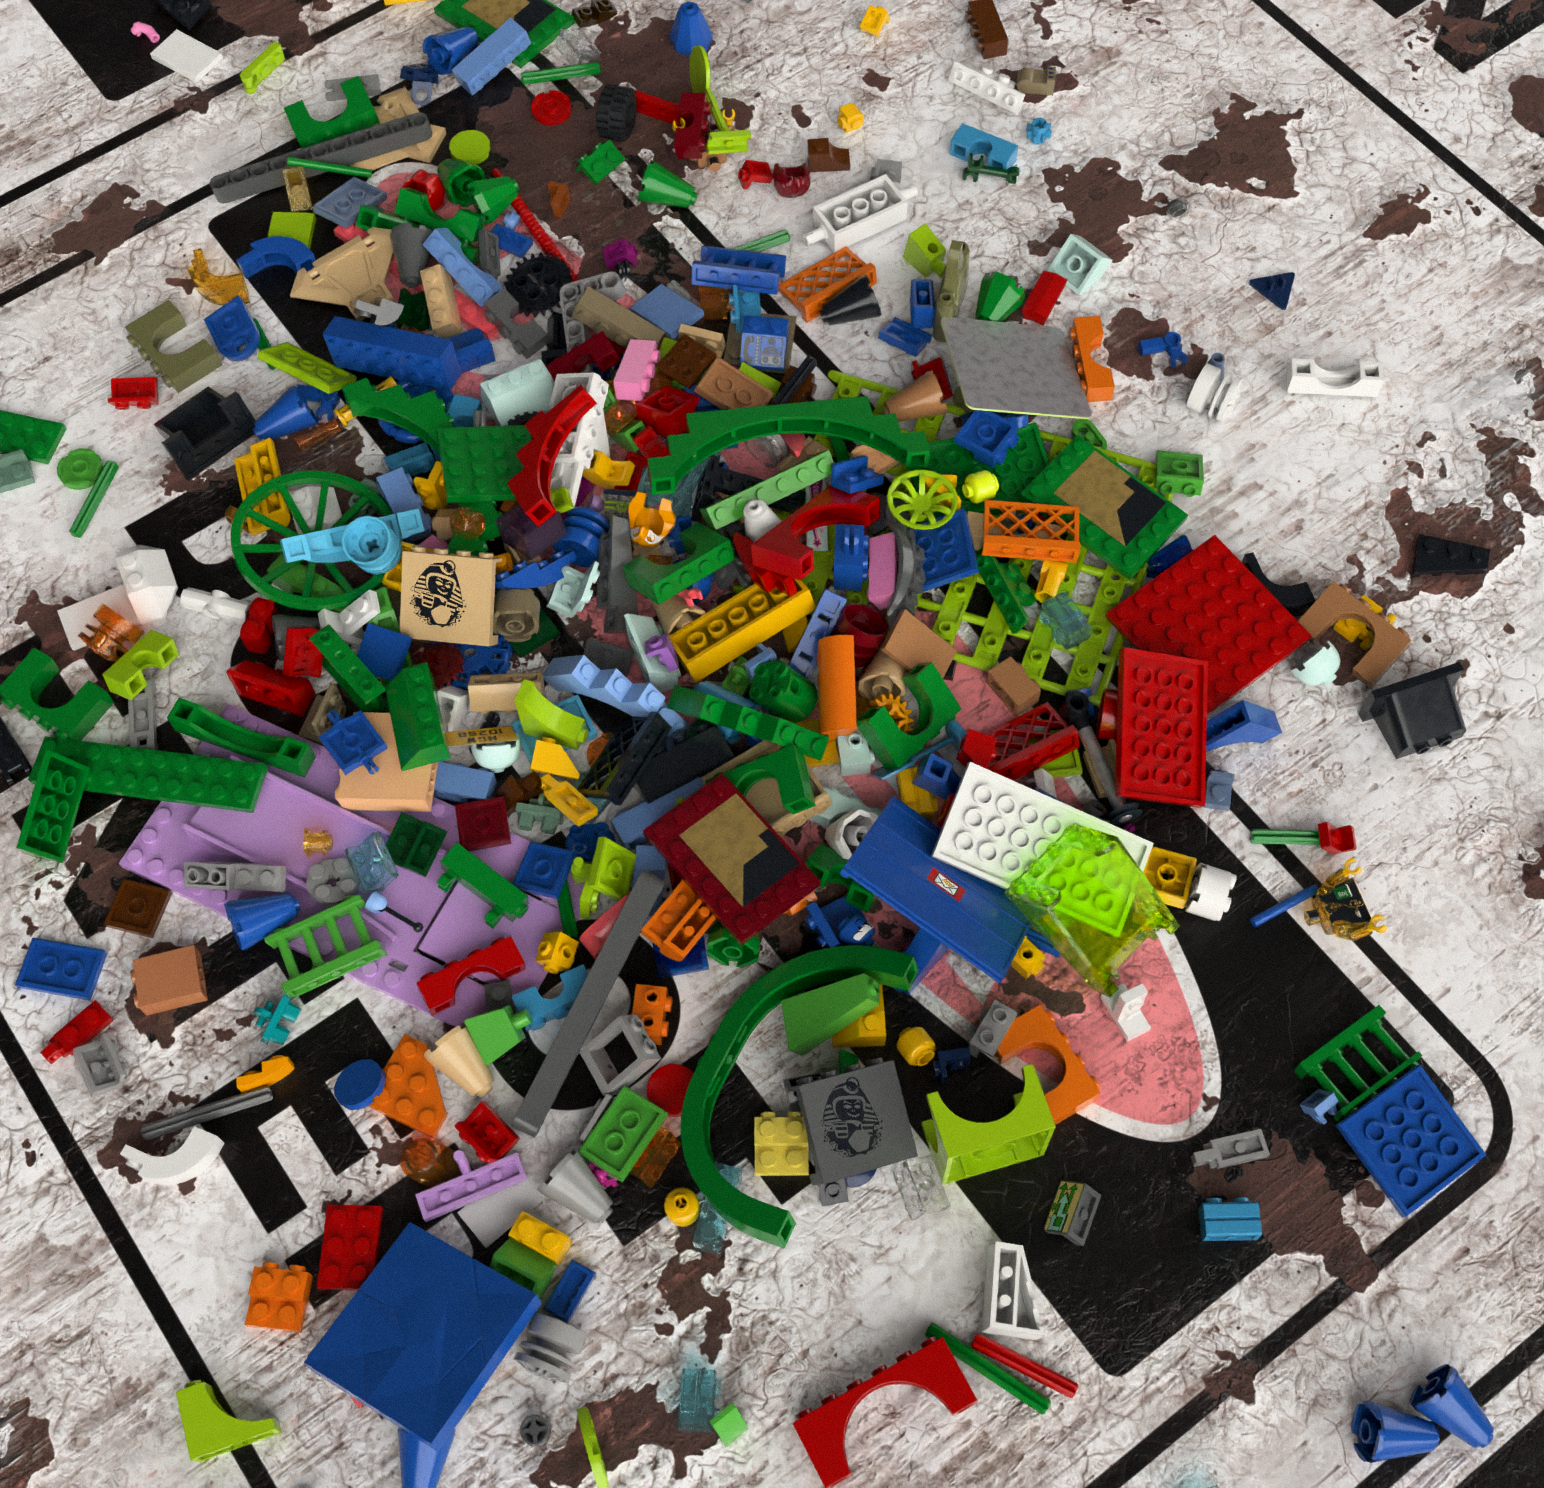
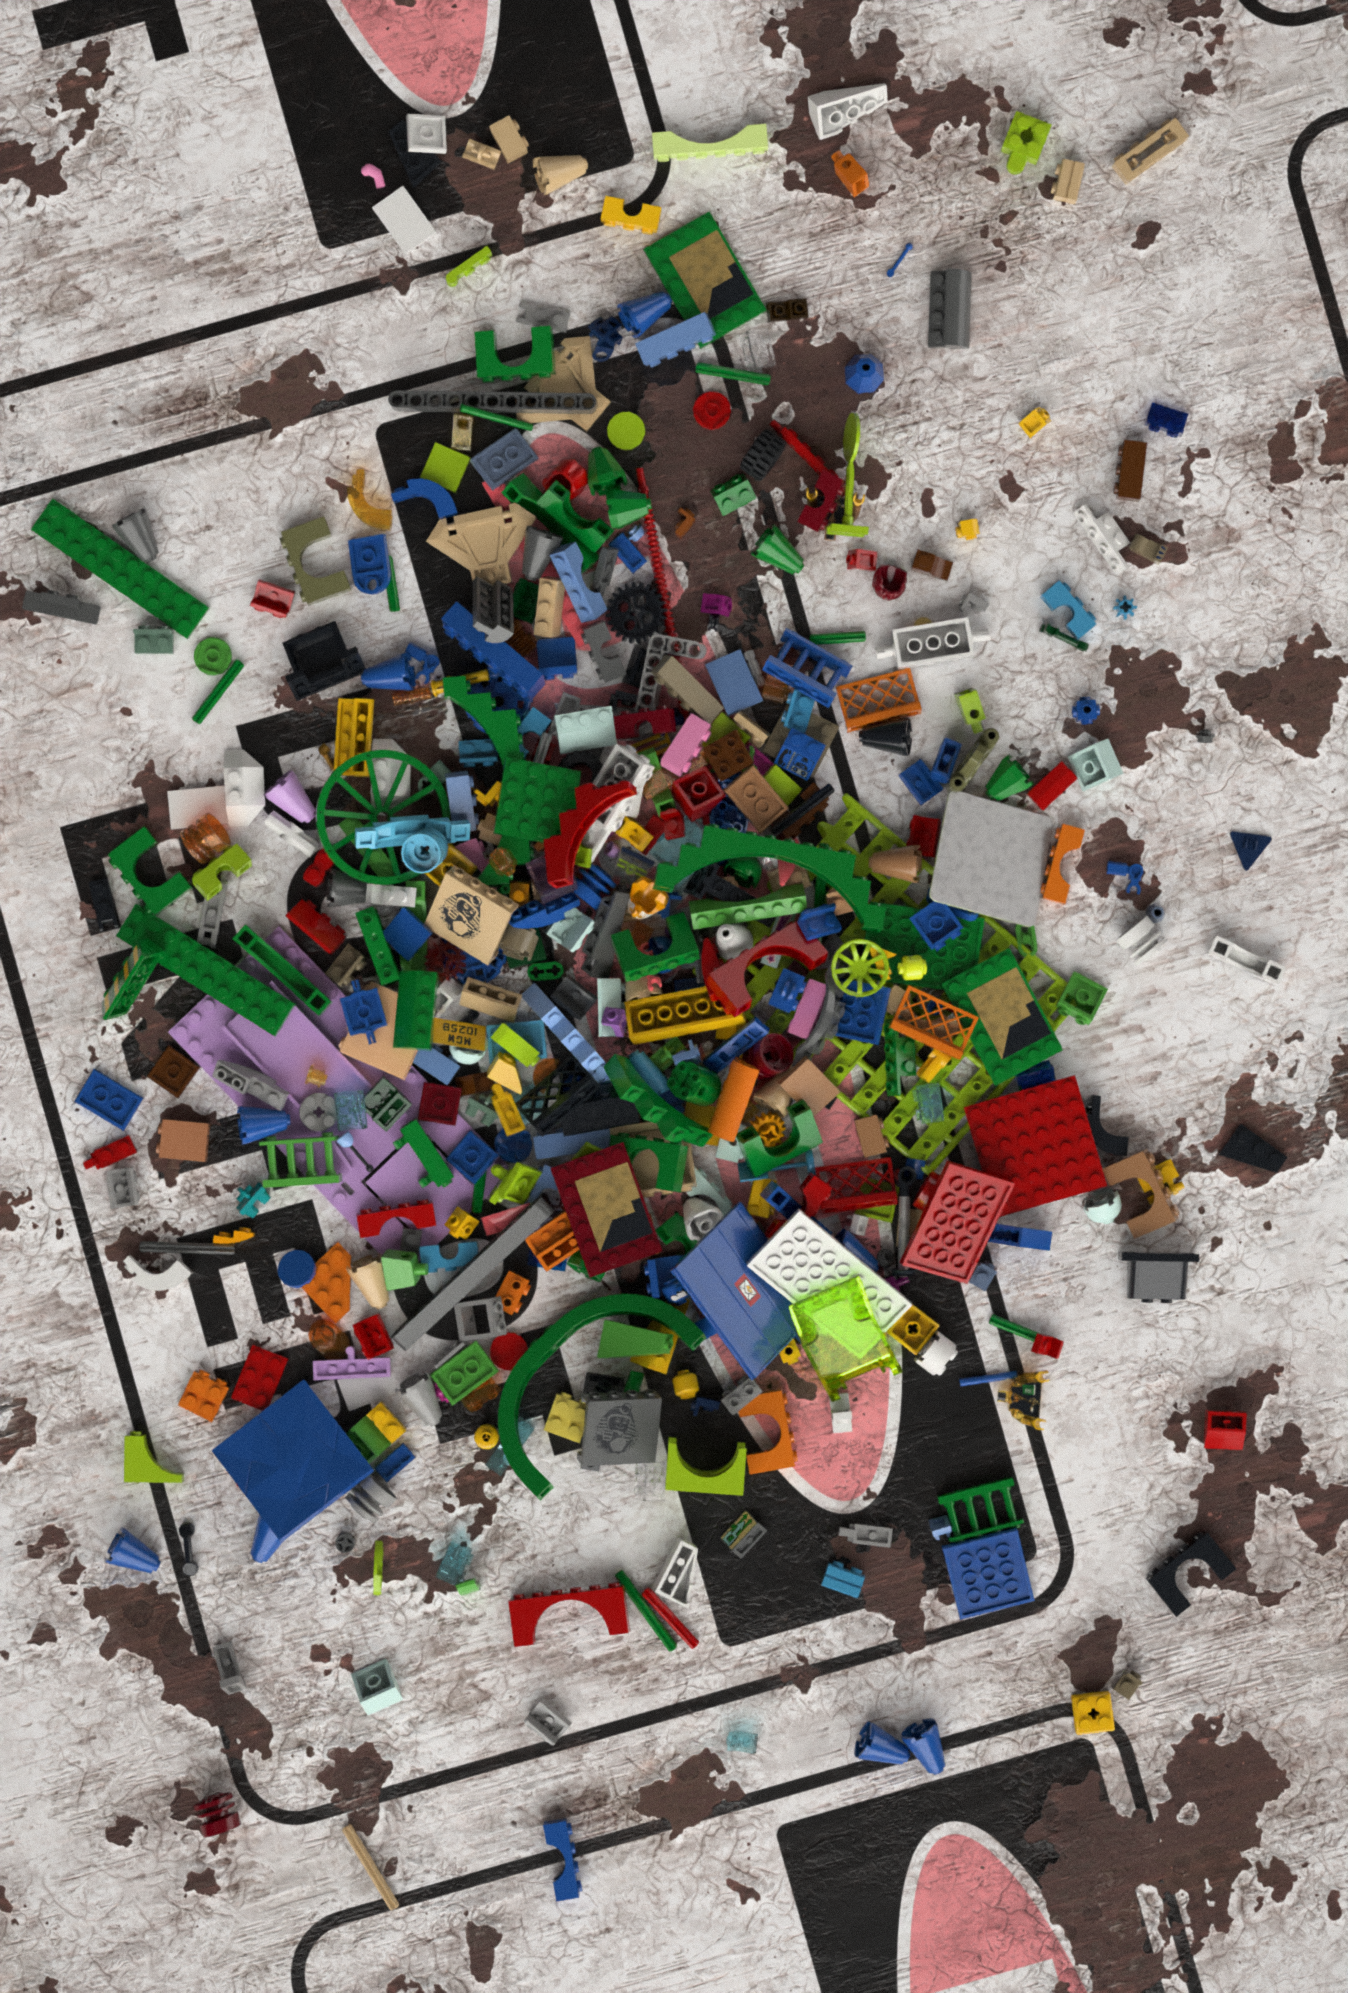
camera: 20 degrees right, 25 degrees up
lime tile [258,342,357,394] -> none
red bracket [283,626,323,678] -> none
none -> lavender cone [263,770,316,823]
none -> green beam [527,962,564,981]
none -> green cylinder [723,857,762,889]
none -> blue brick [1072,697,1100,725]

